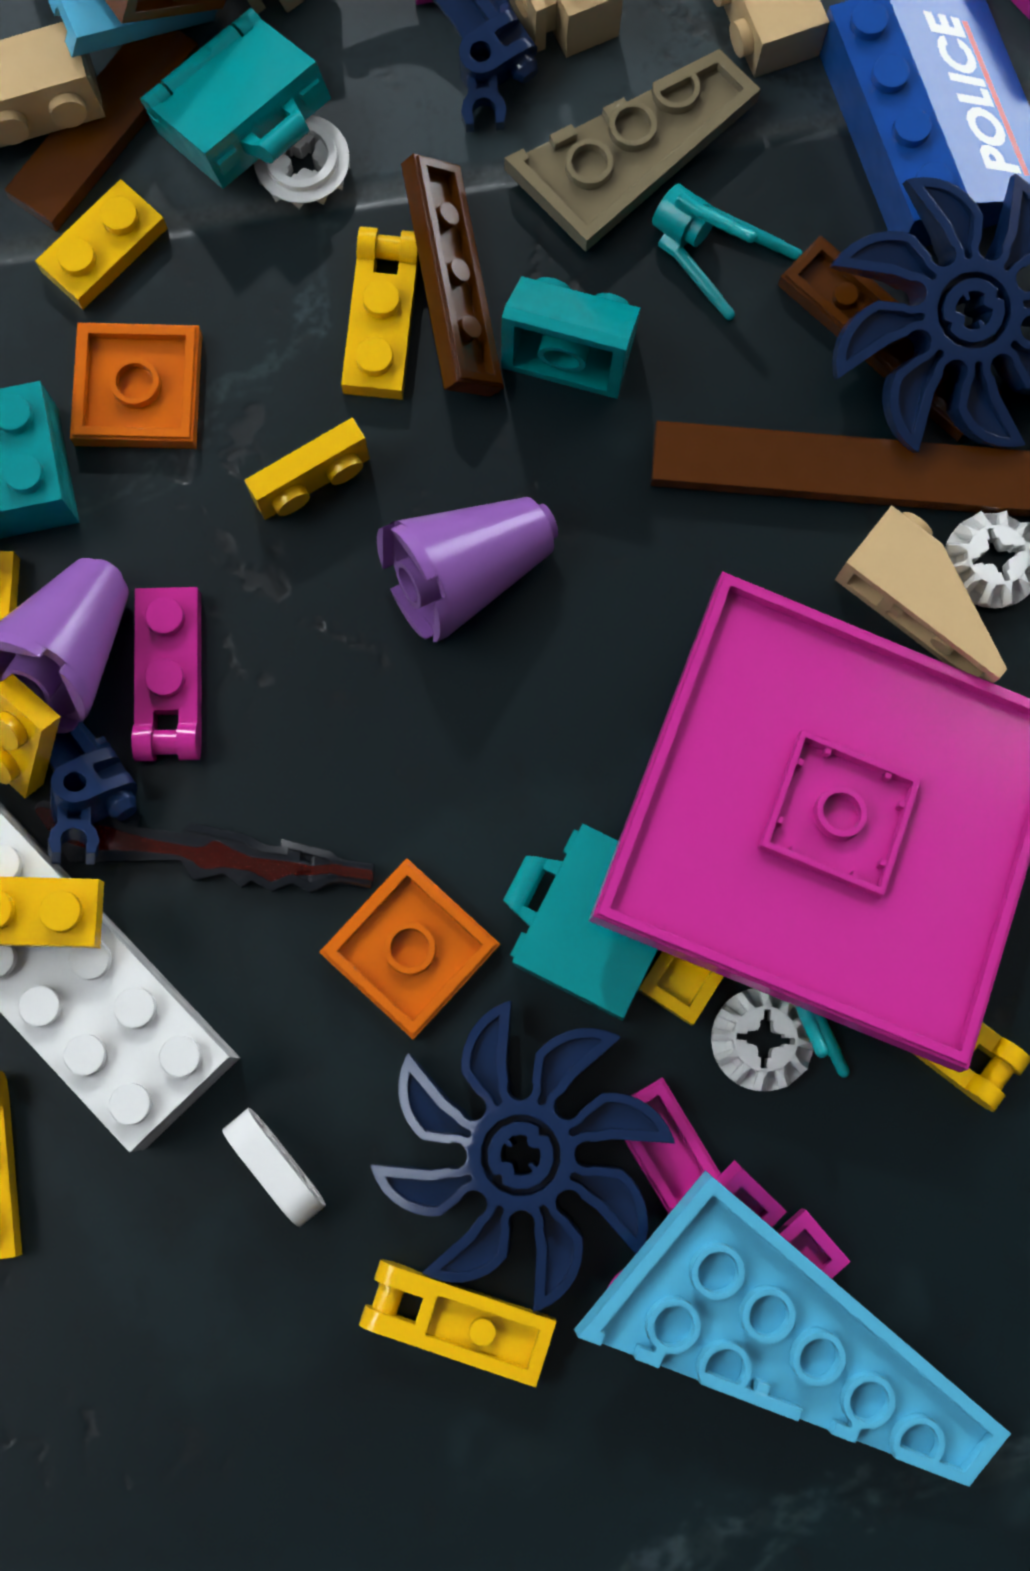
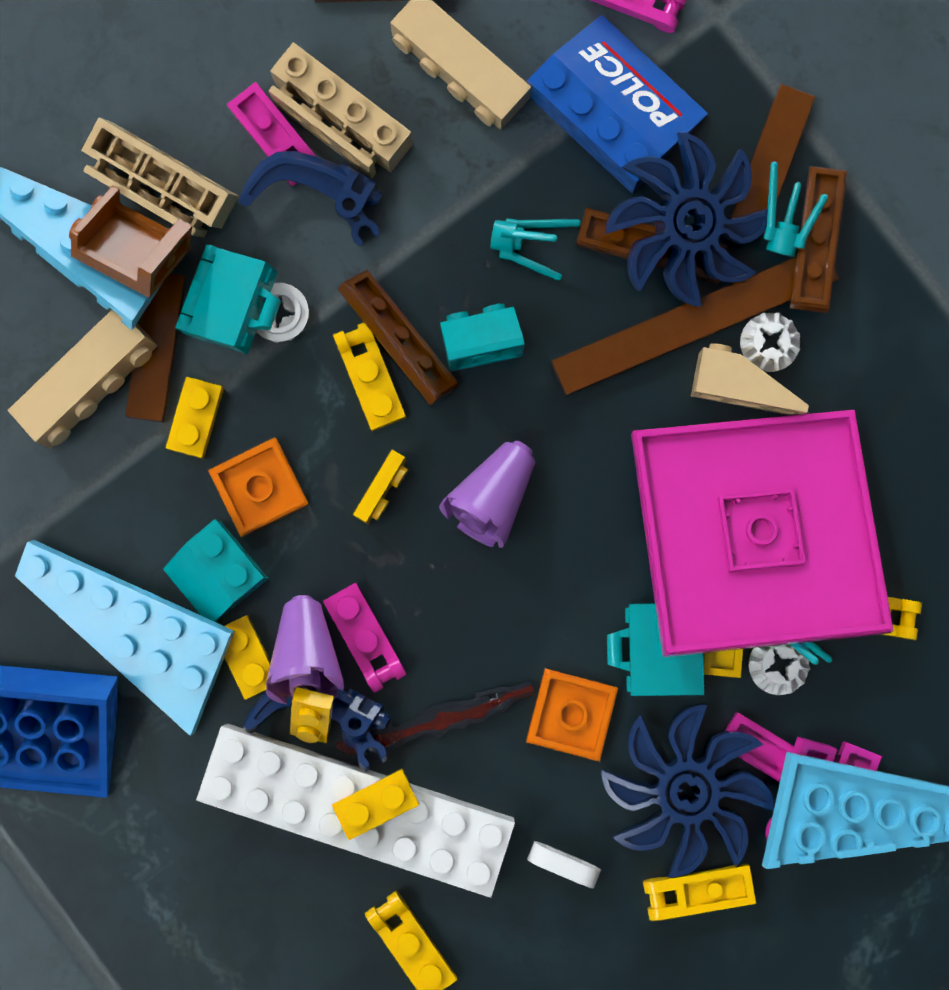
camera: 25 degrees left, 5 degrees up
dark tan wing [504,49,761,252] -> none

